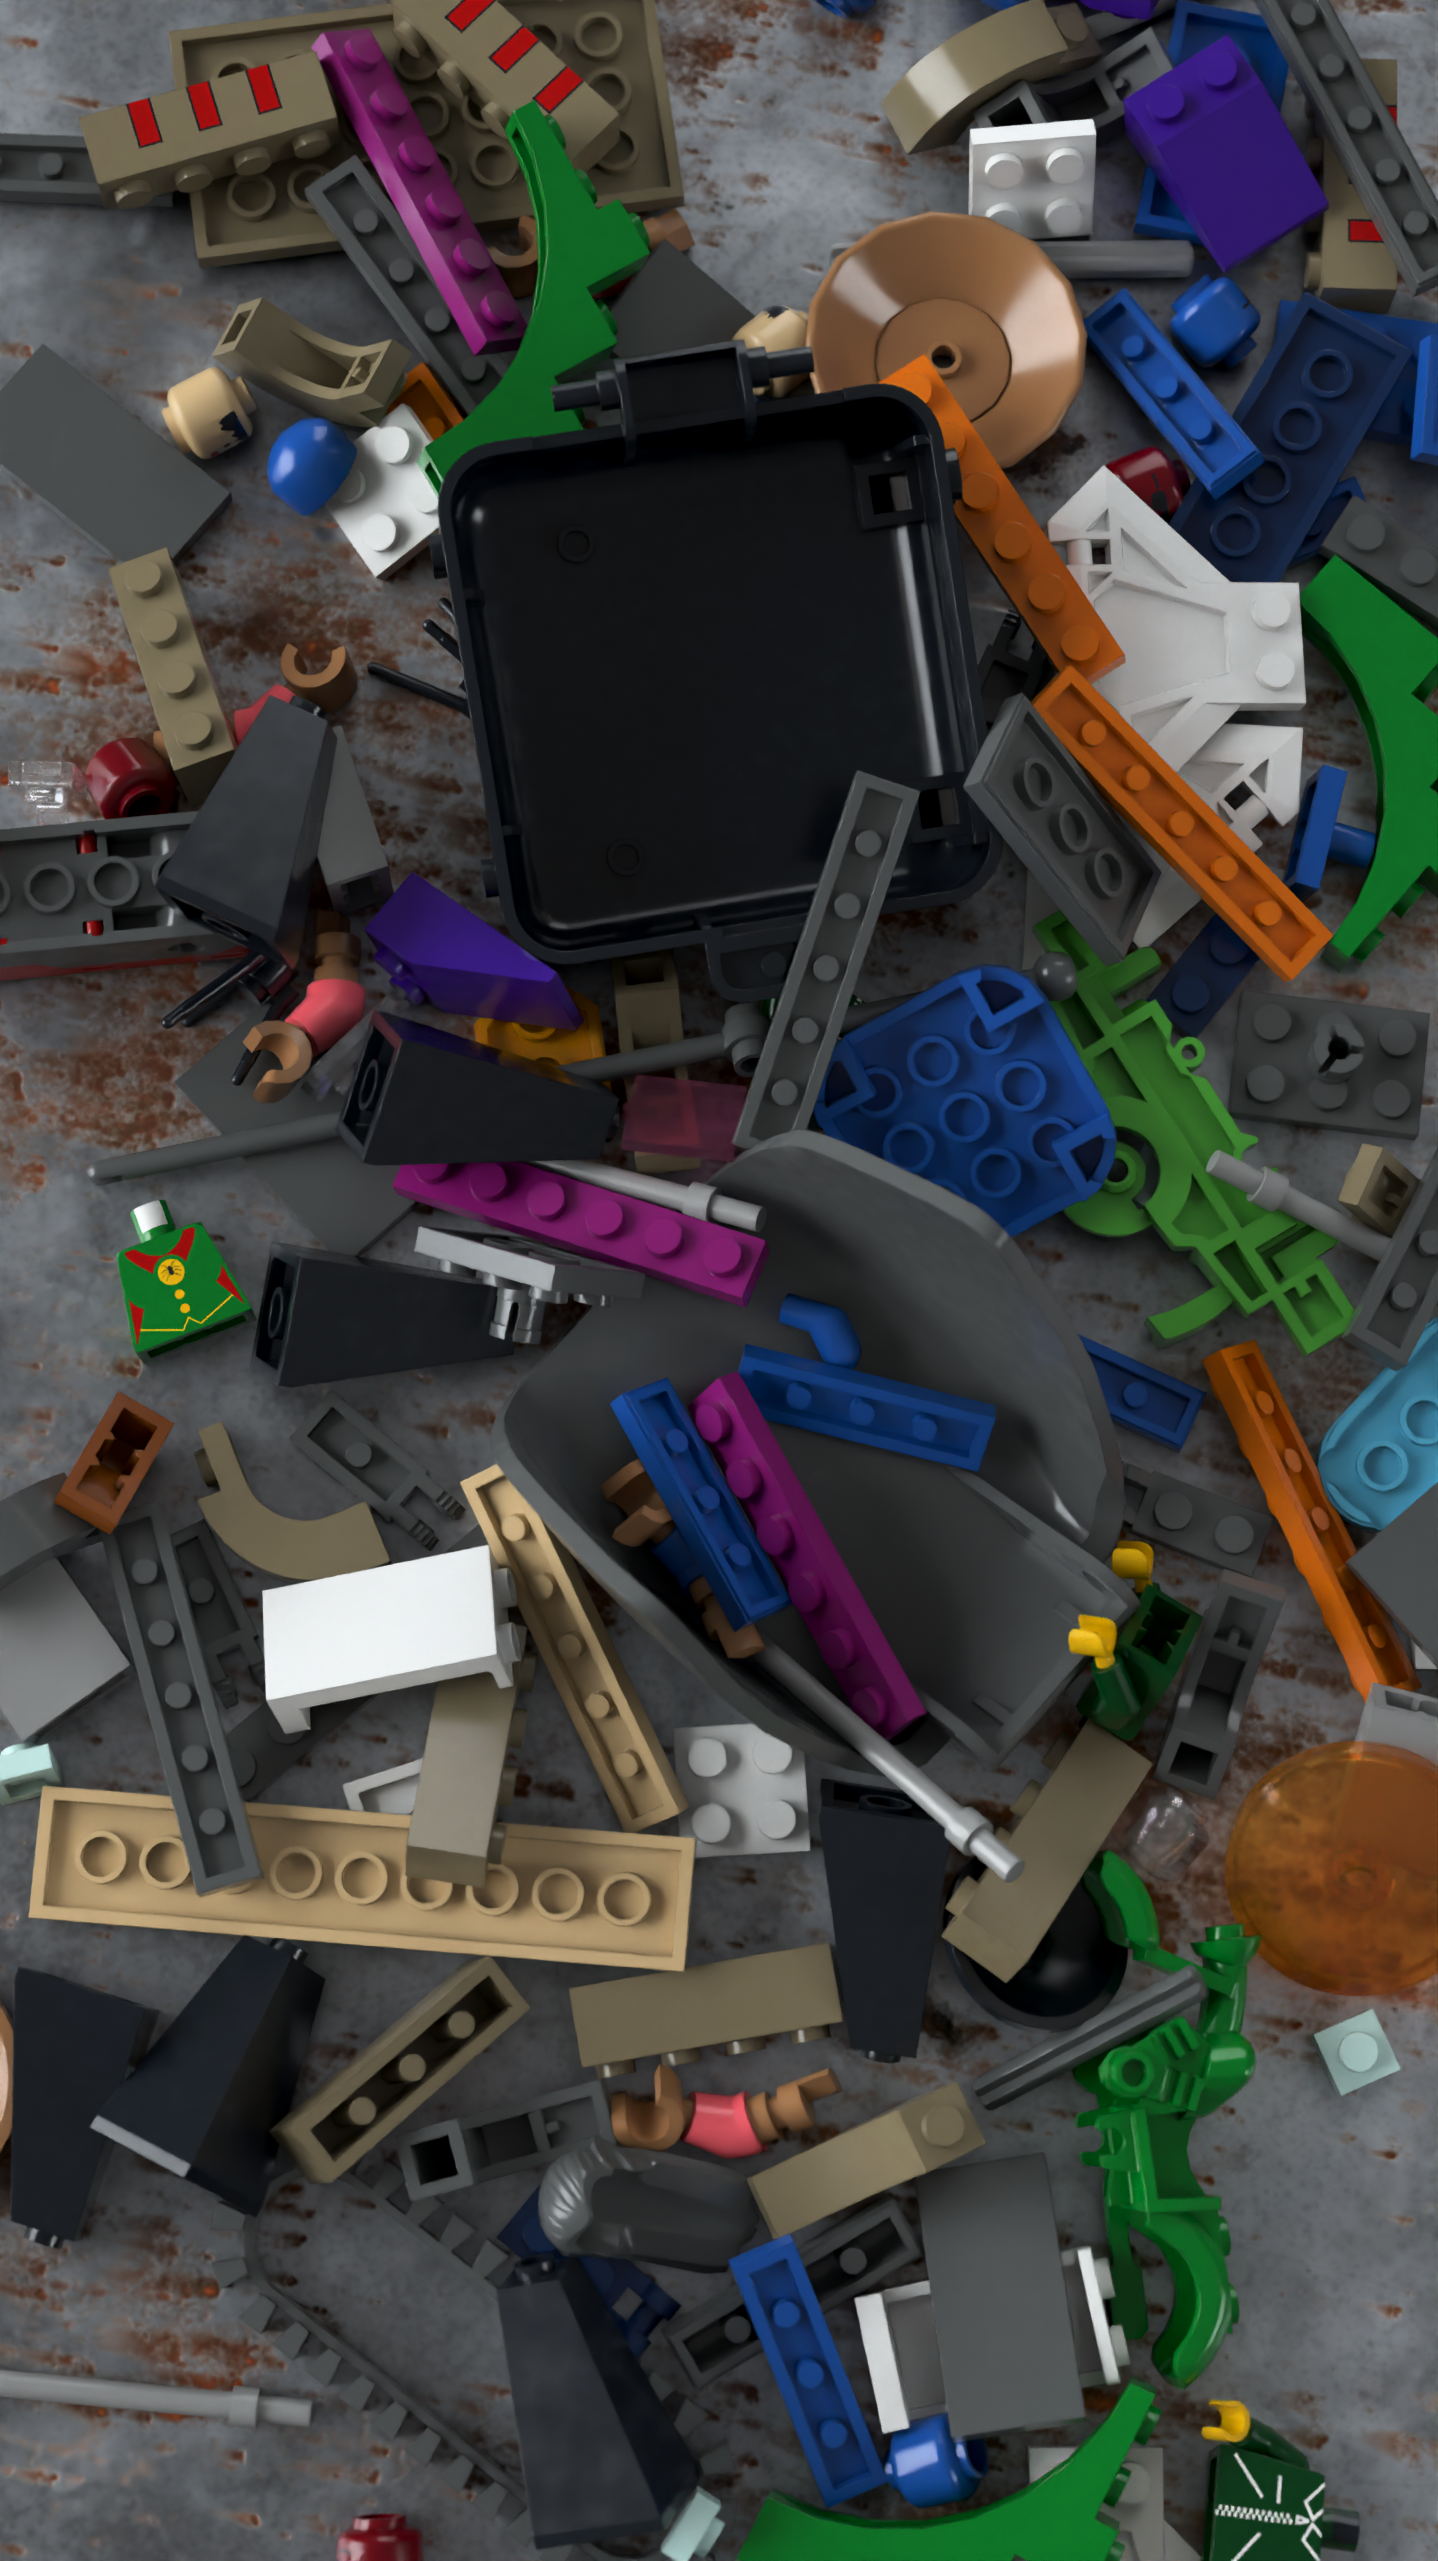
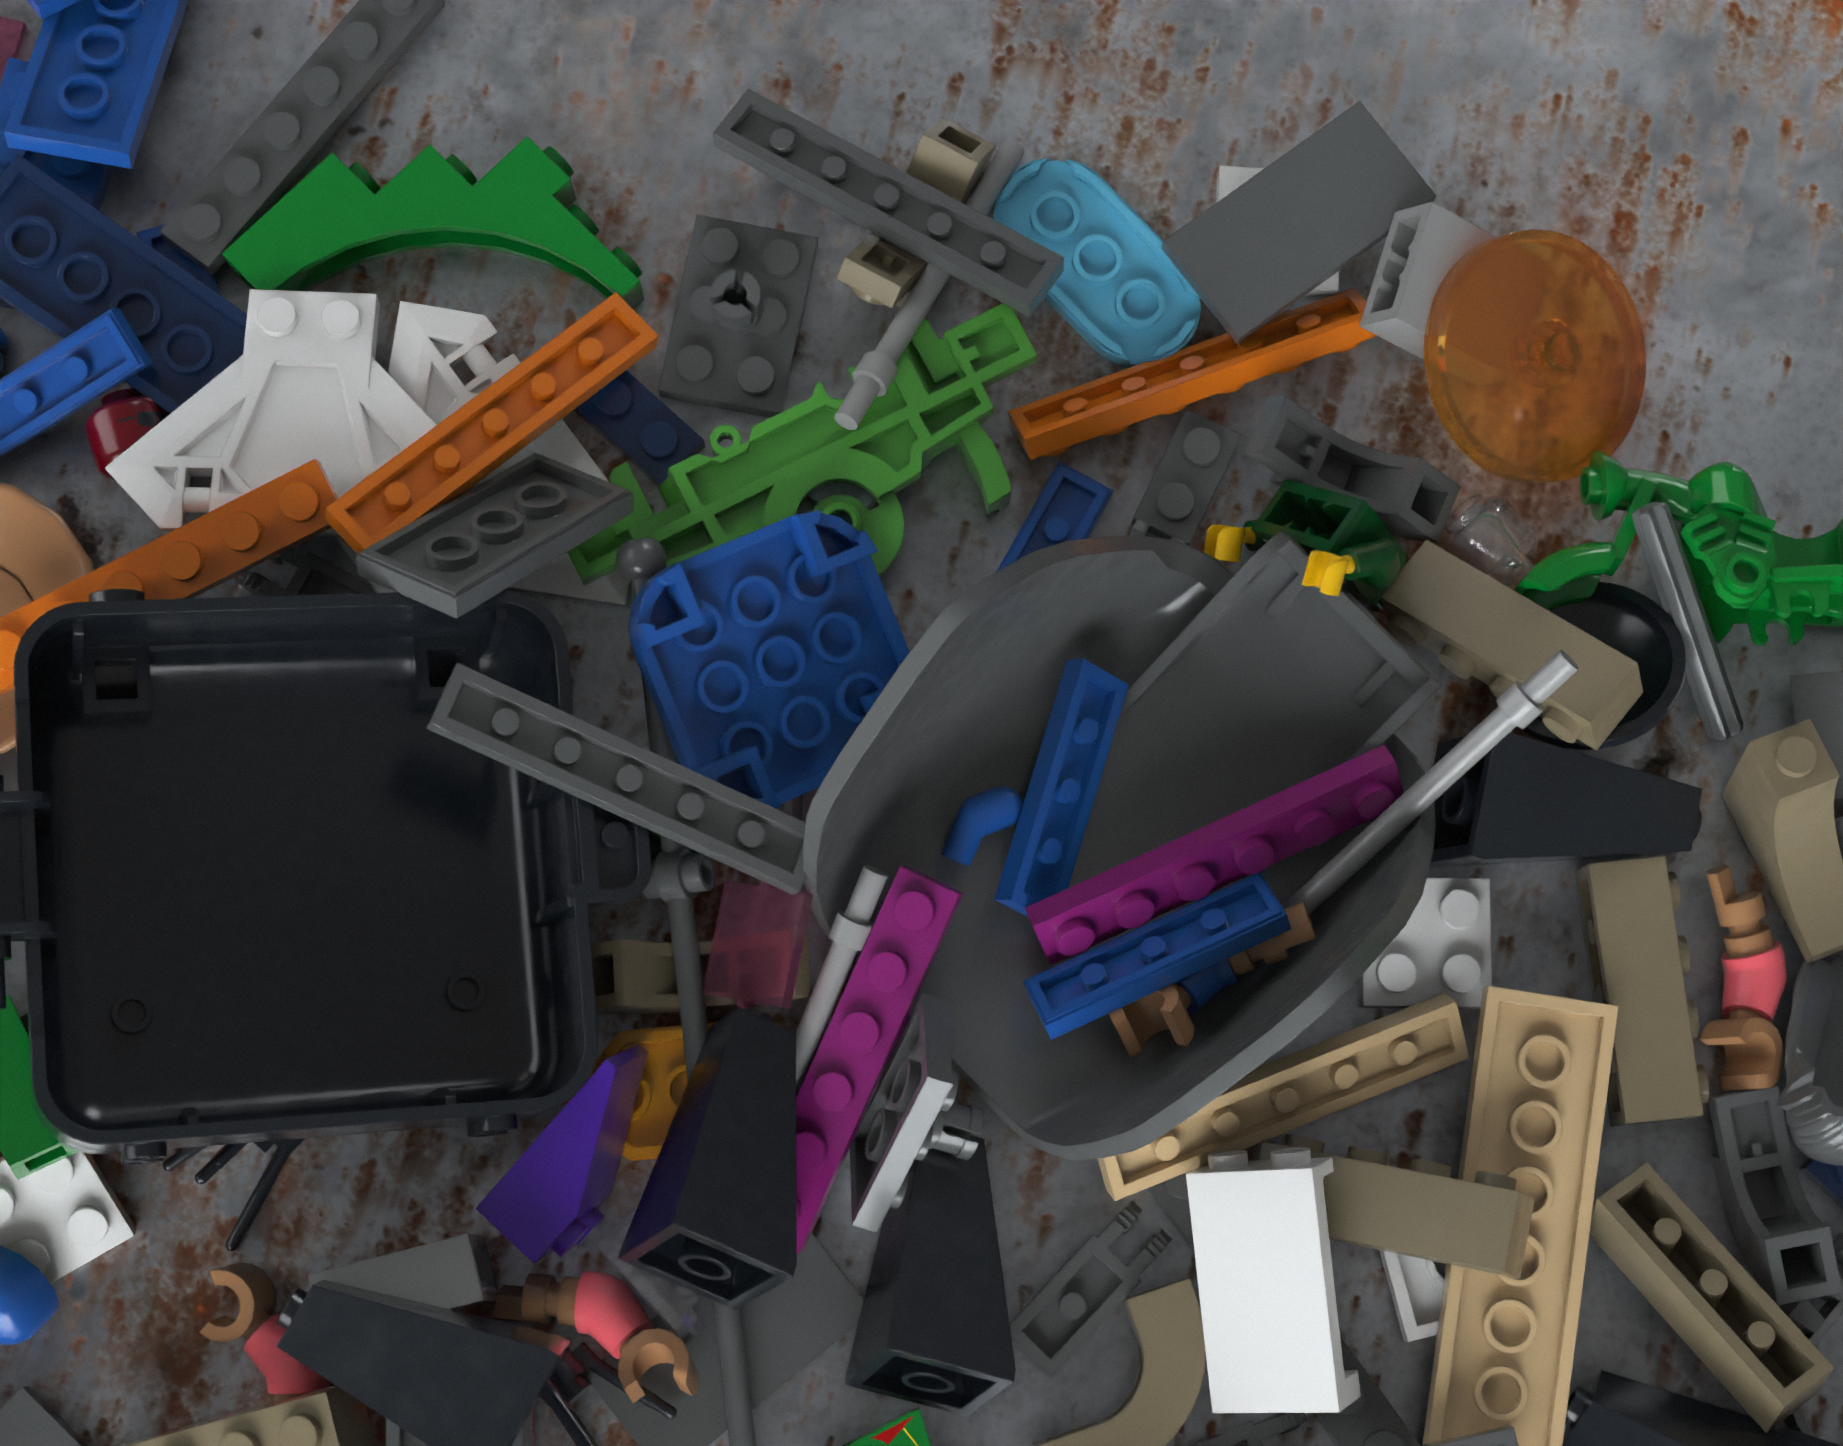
camera: 85 degrees left, 0 degrees up
blue tile [1282,765,1376,903] -> none
light aqua plate [1310,2008,1401,2096] -> none

